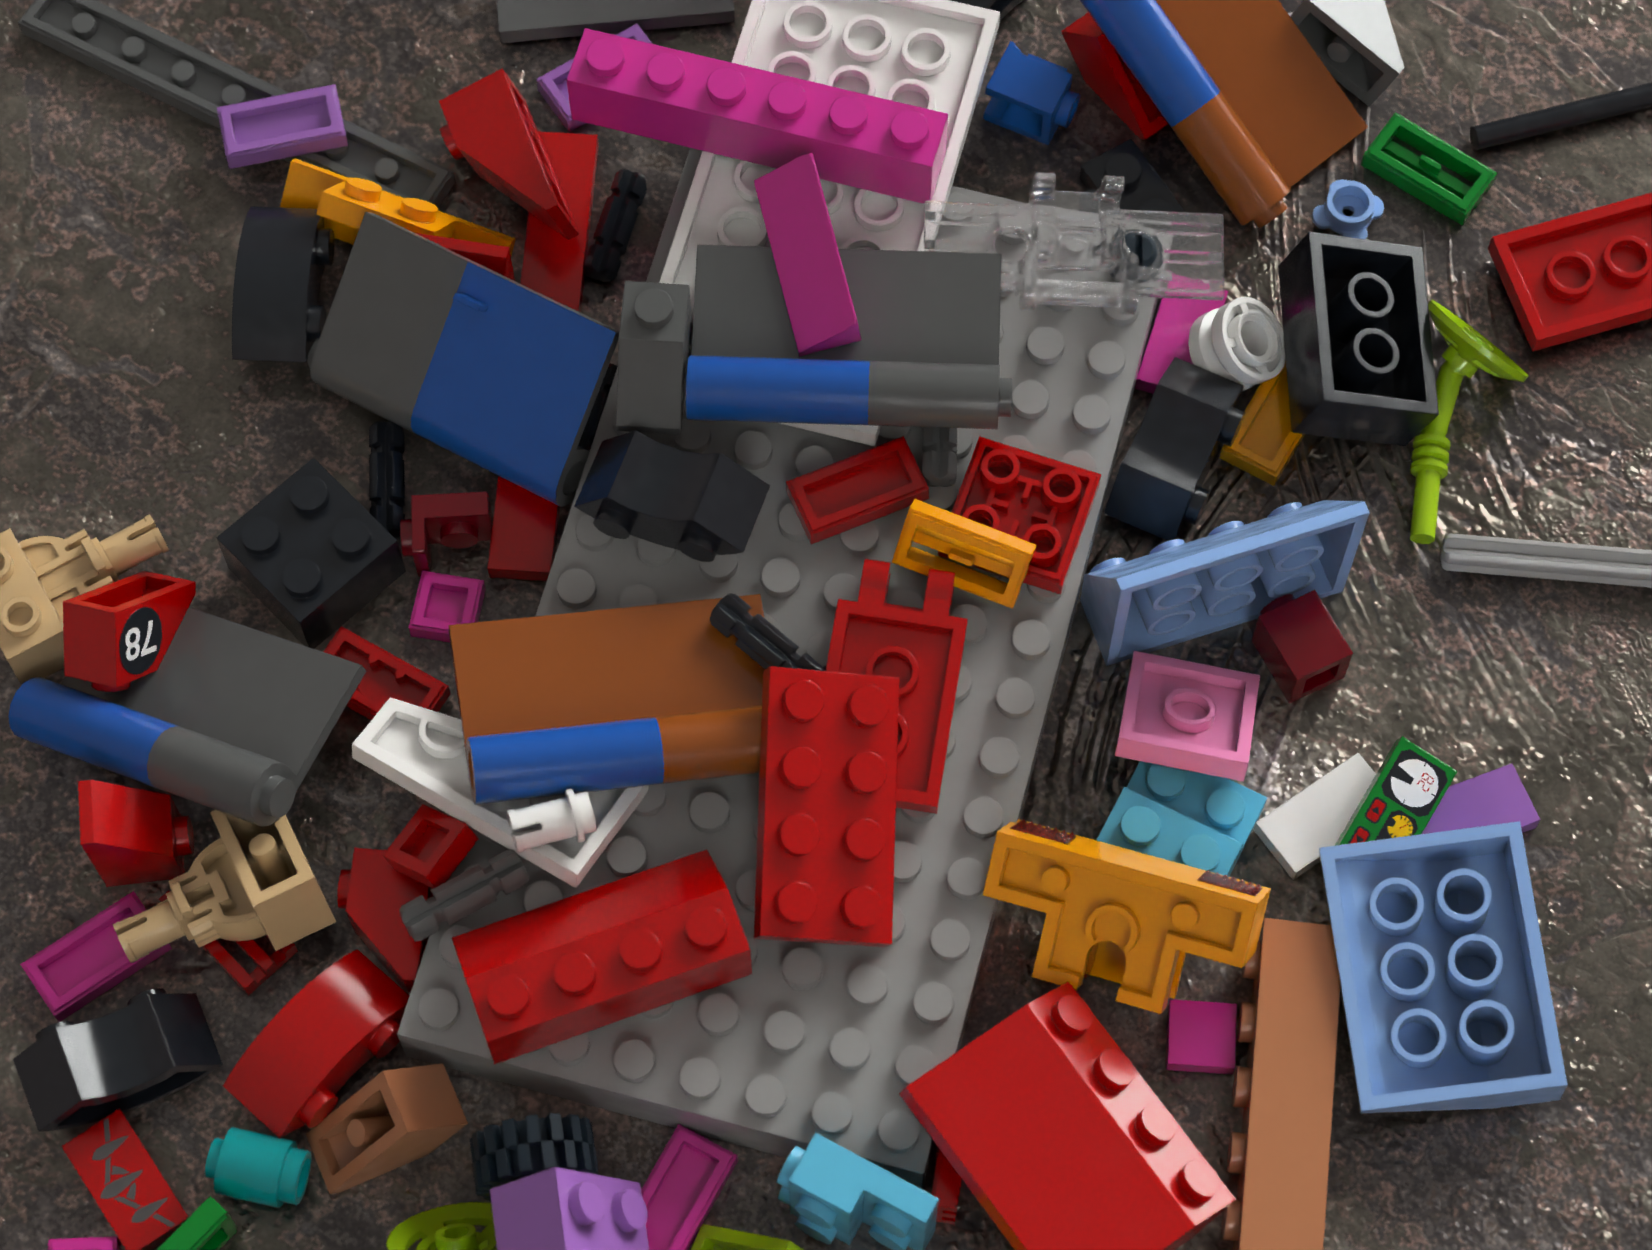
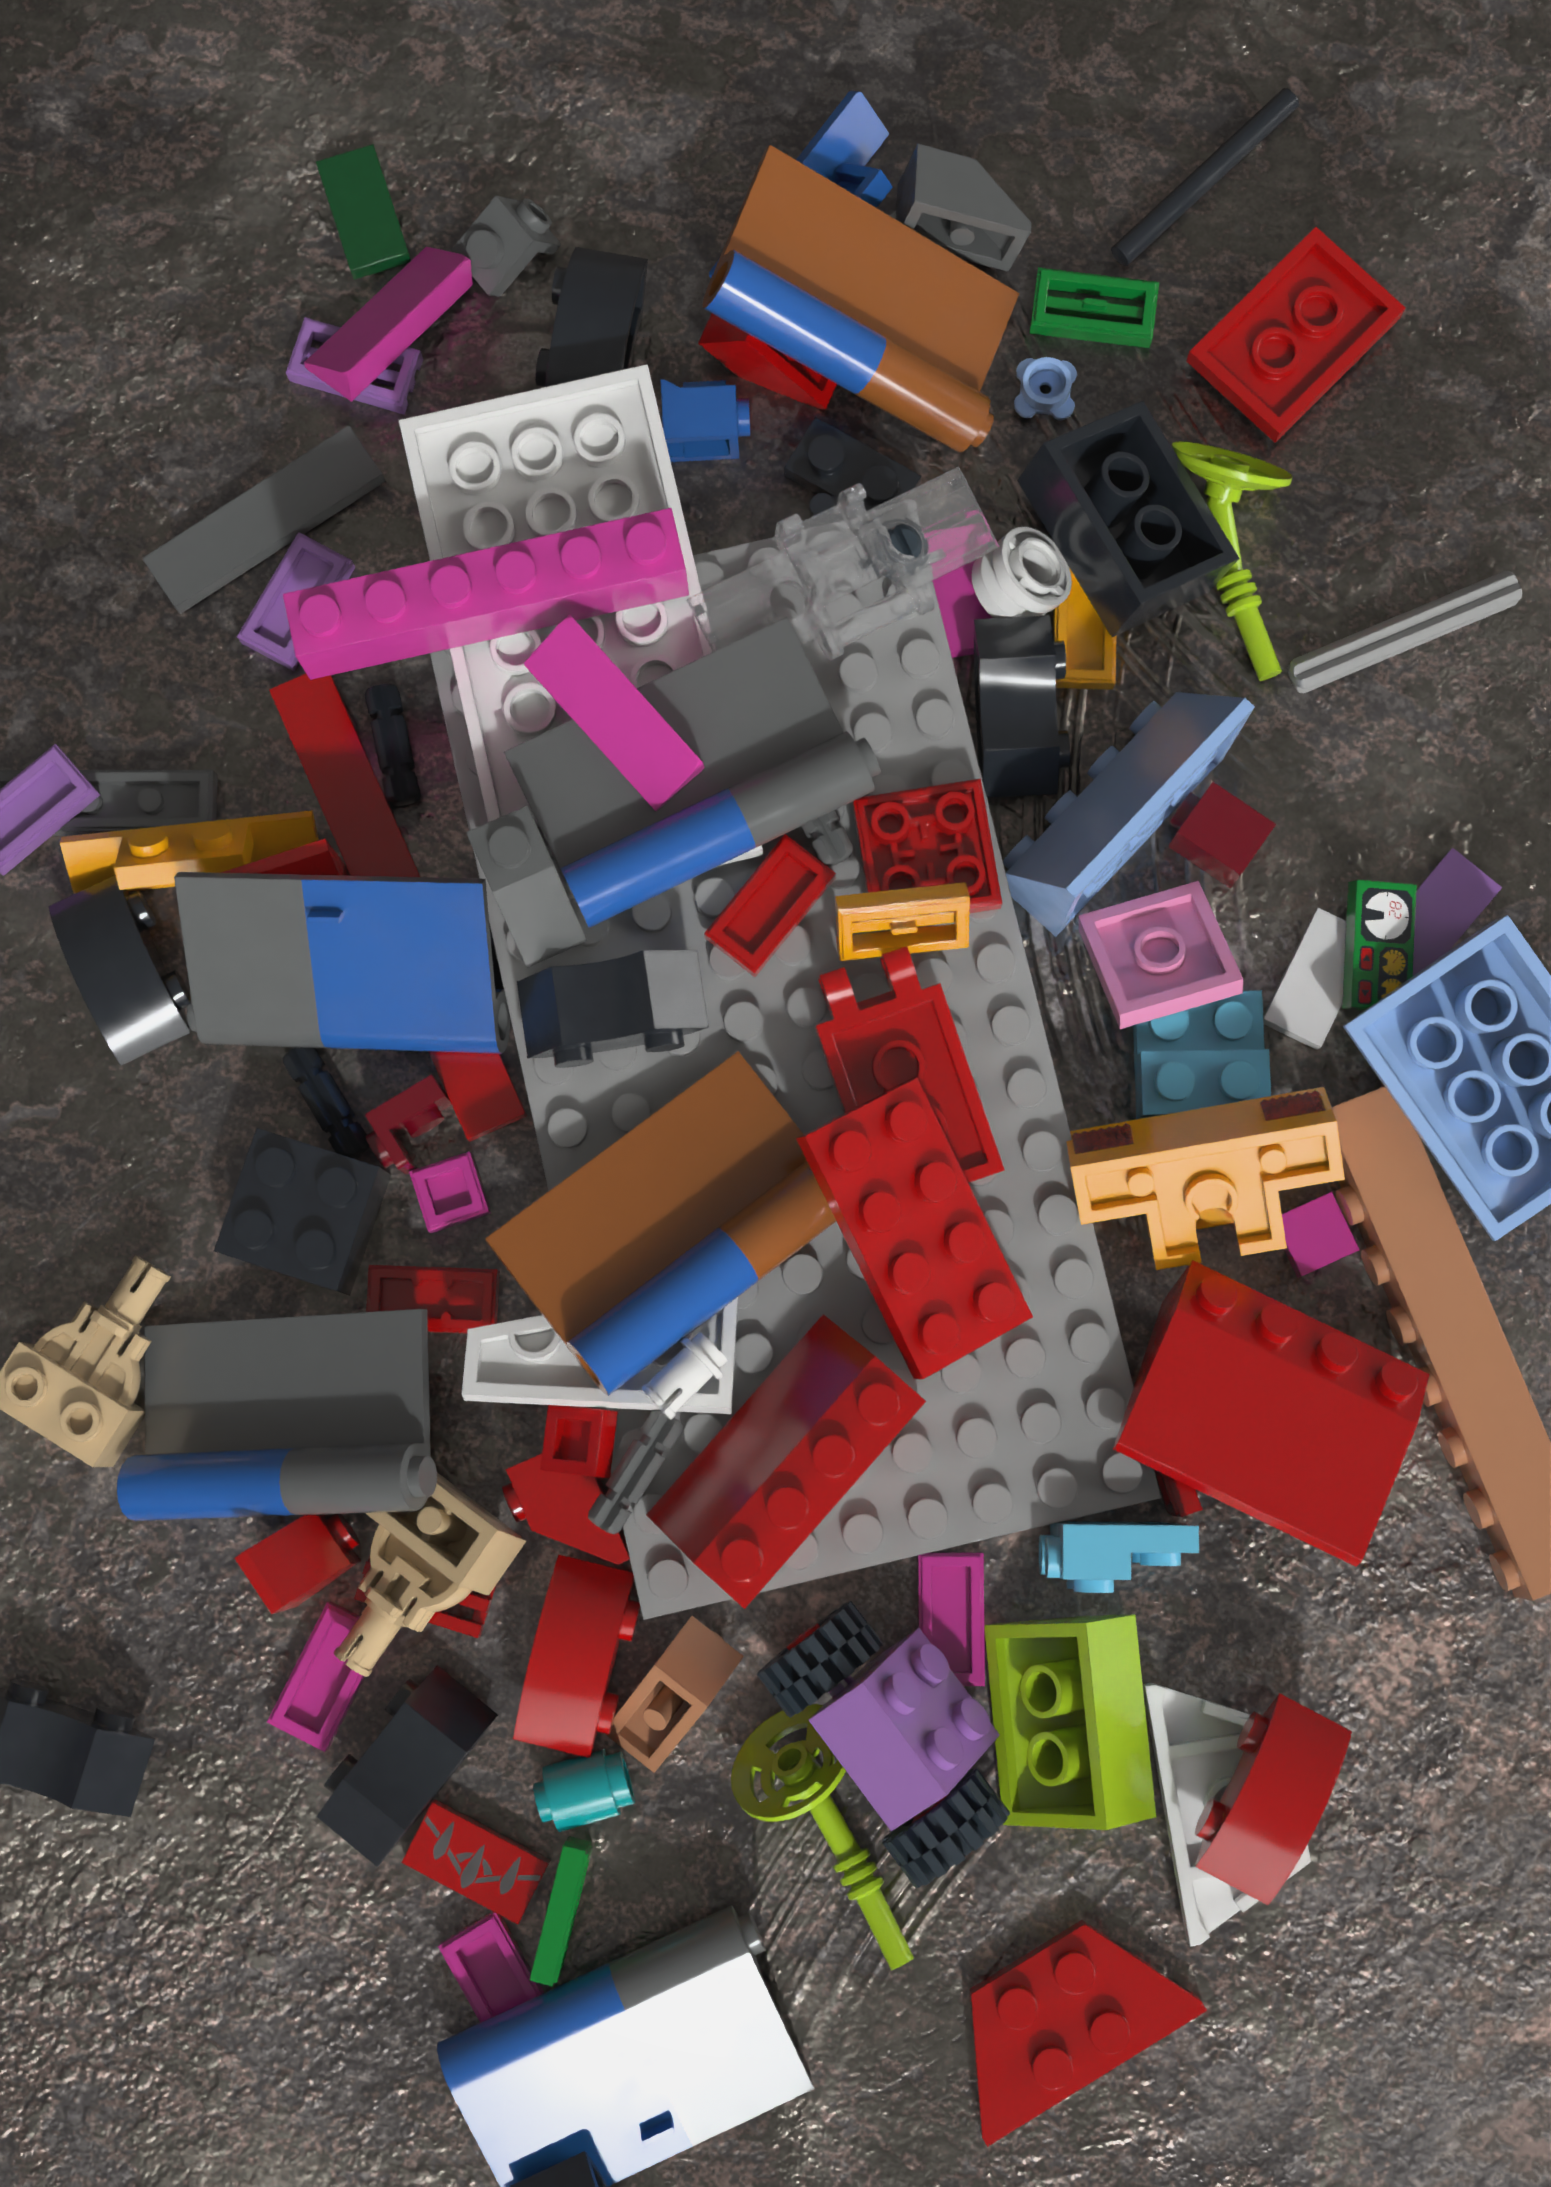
camera: 25 degrees left, 15 degrees up
red slope [63,571,196,692] -> none
red slope [439,68,579,240] -> none
black axle [709,593,825,671] -> none

